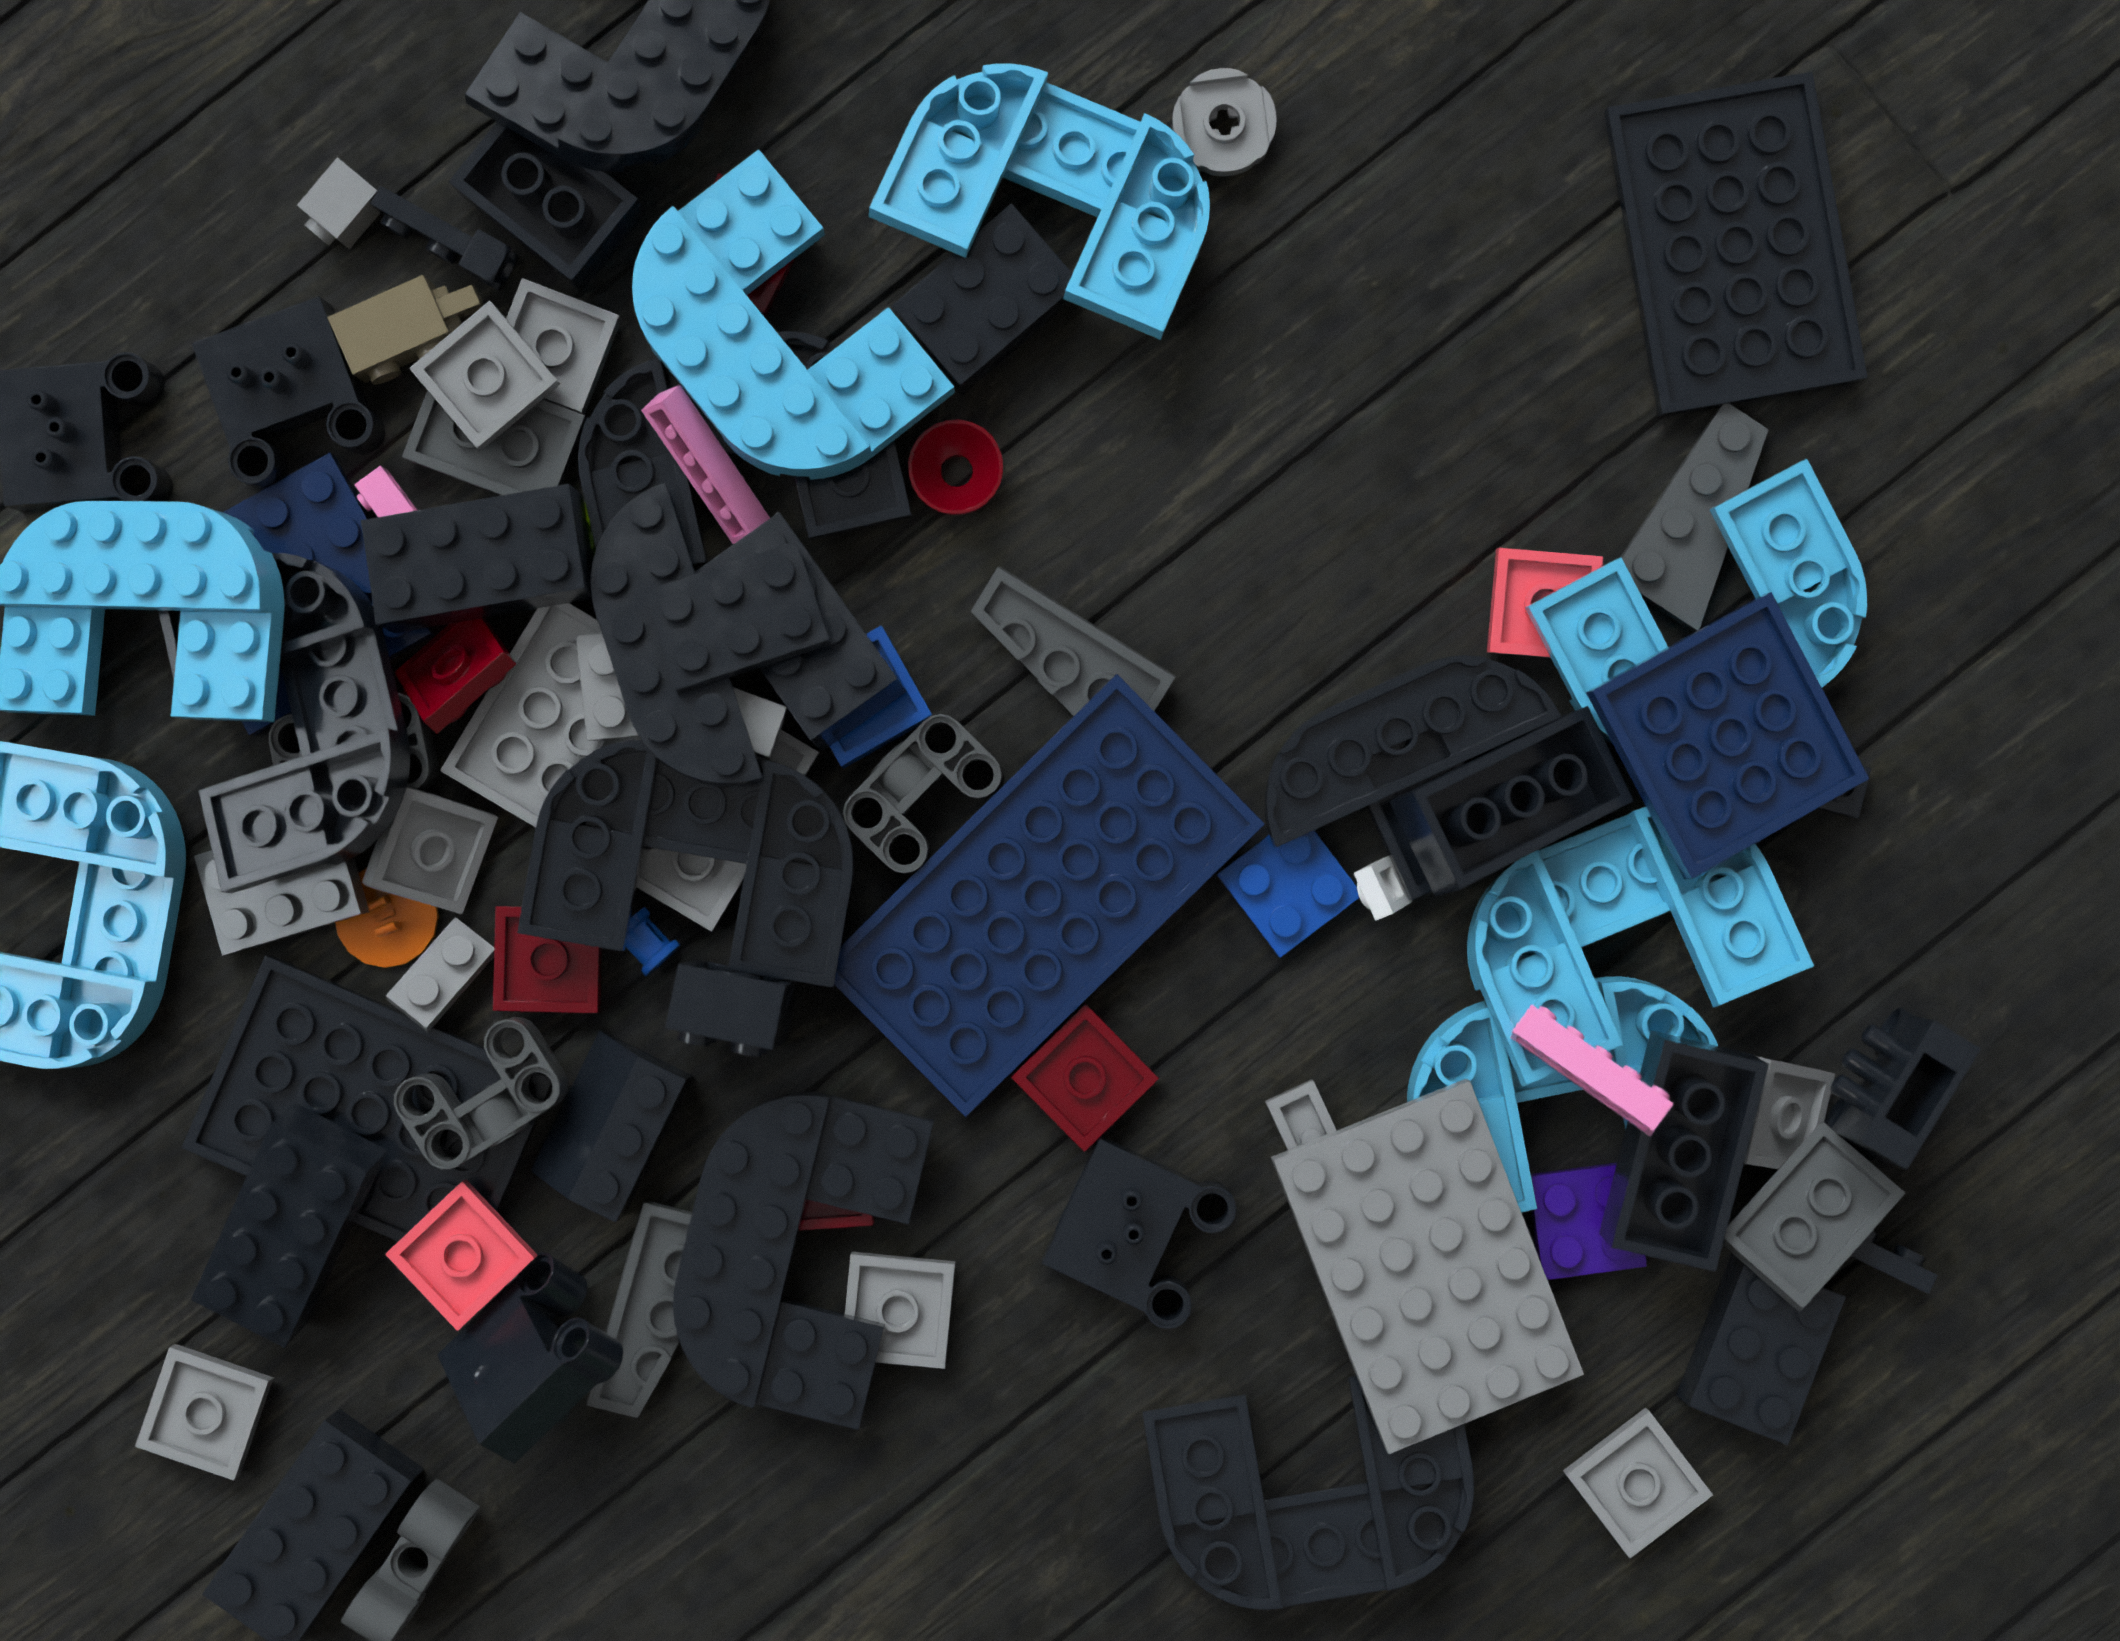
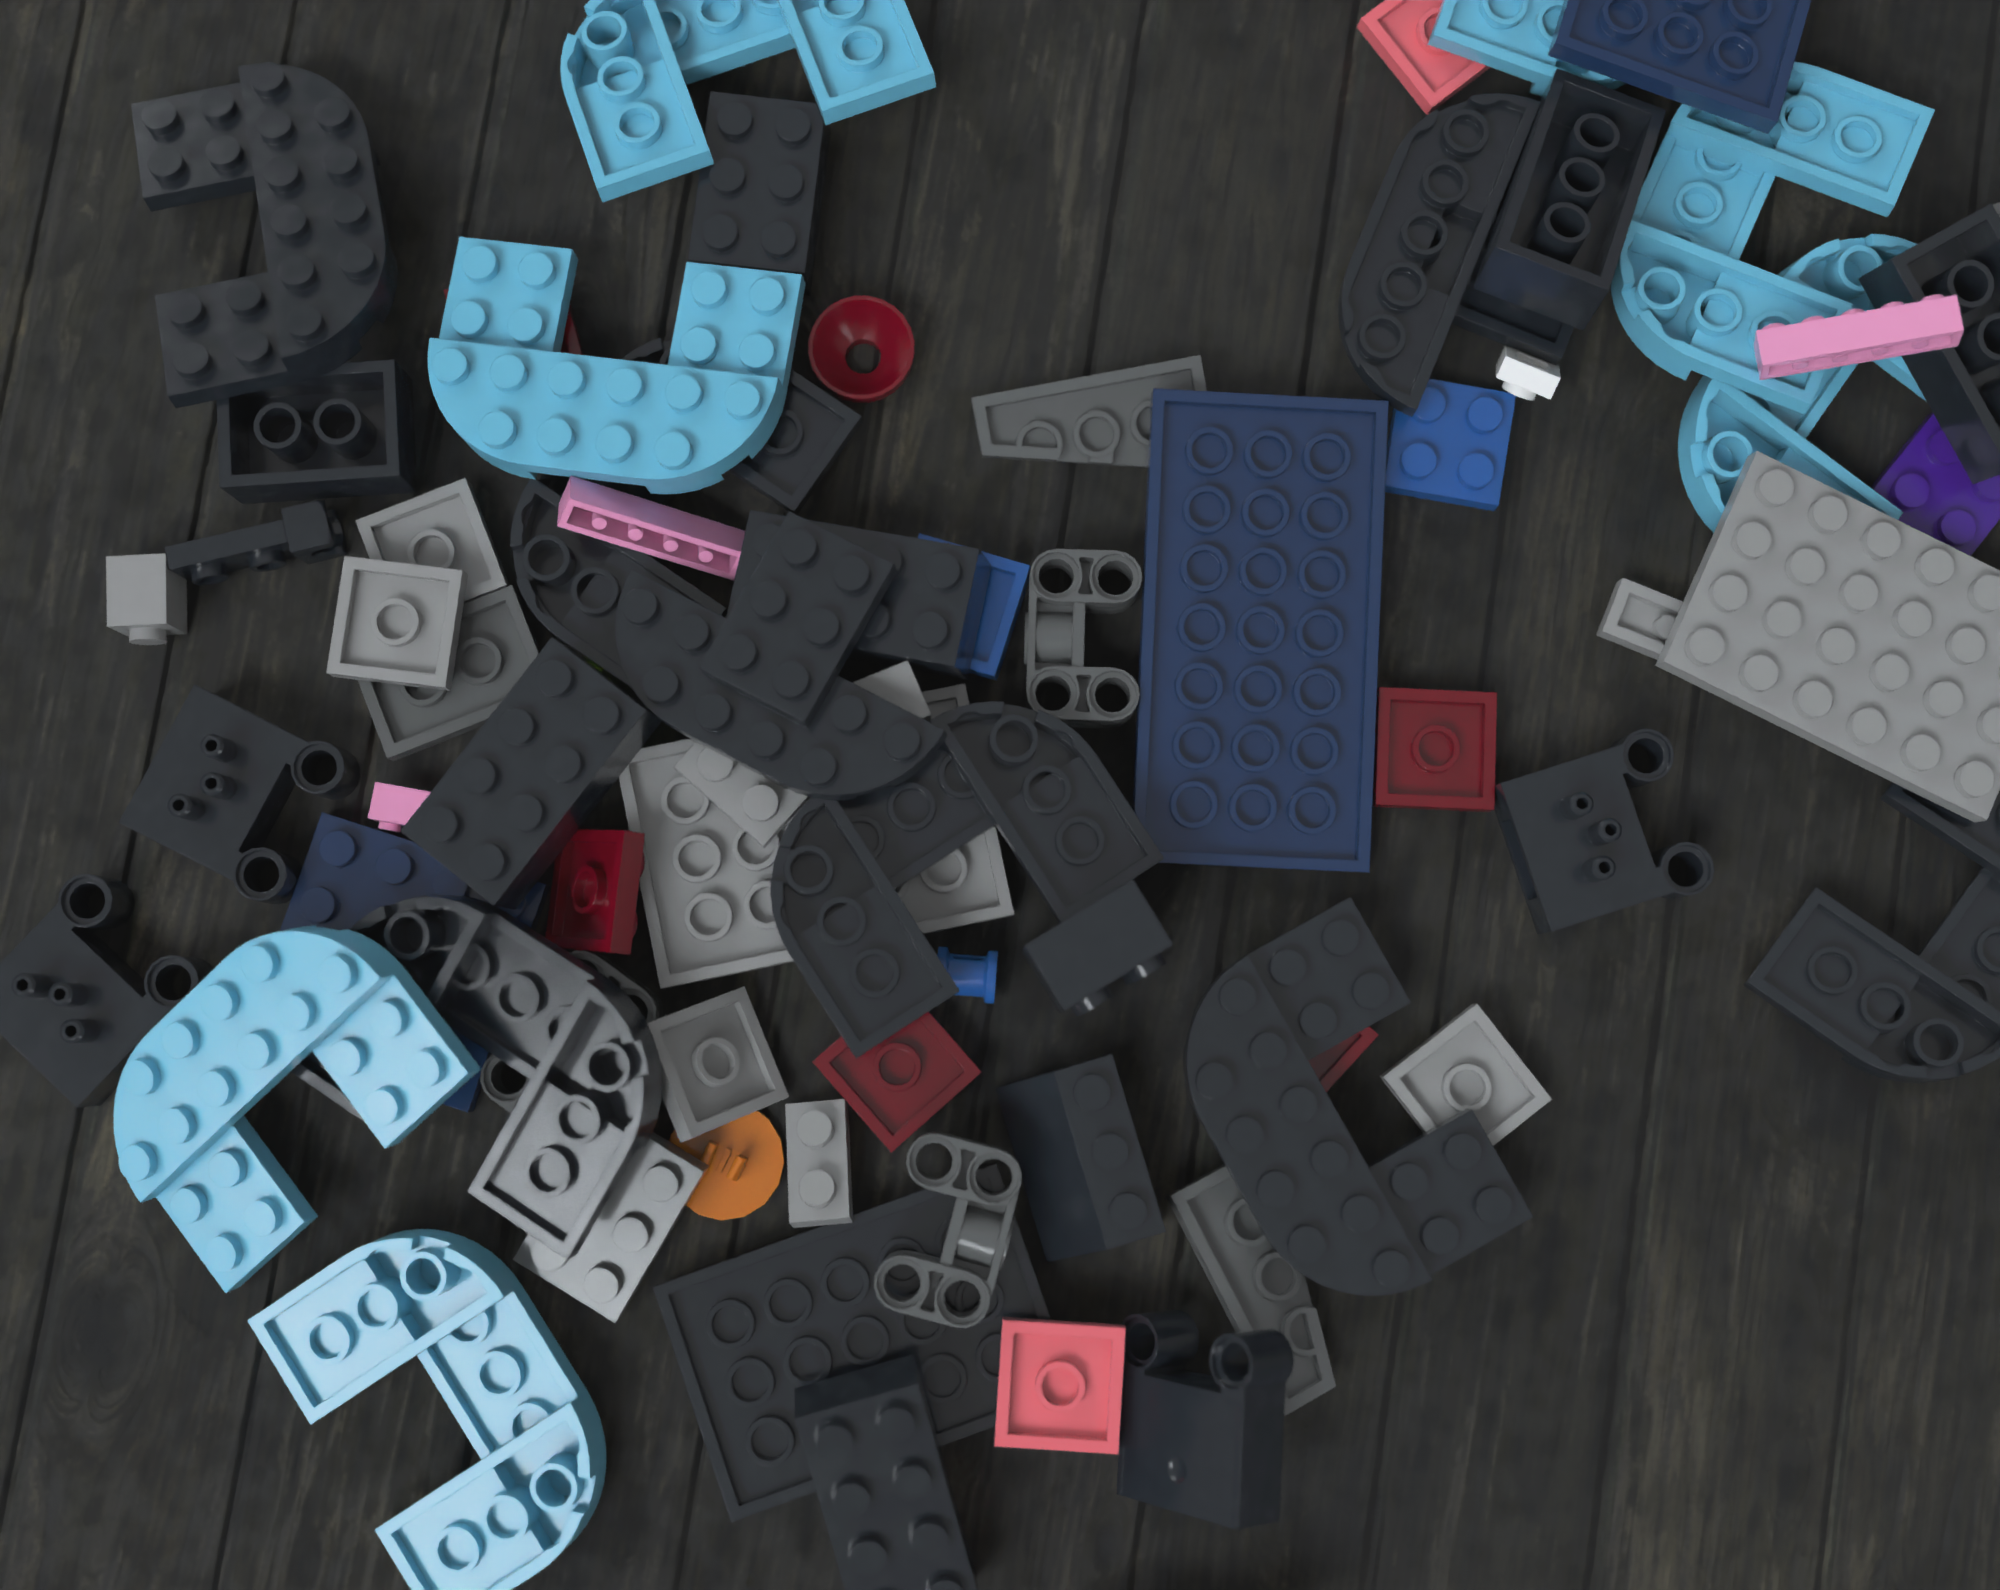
camera: 50 degrees left, 5 degrees down
dark tan hinge [327,275,484,385] -> none

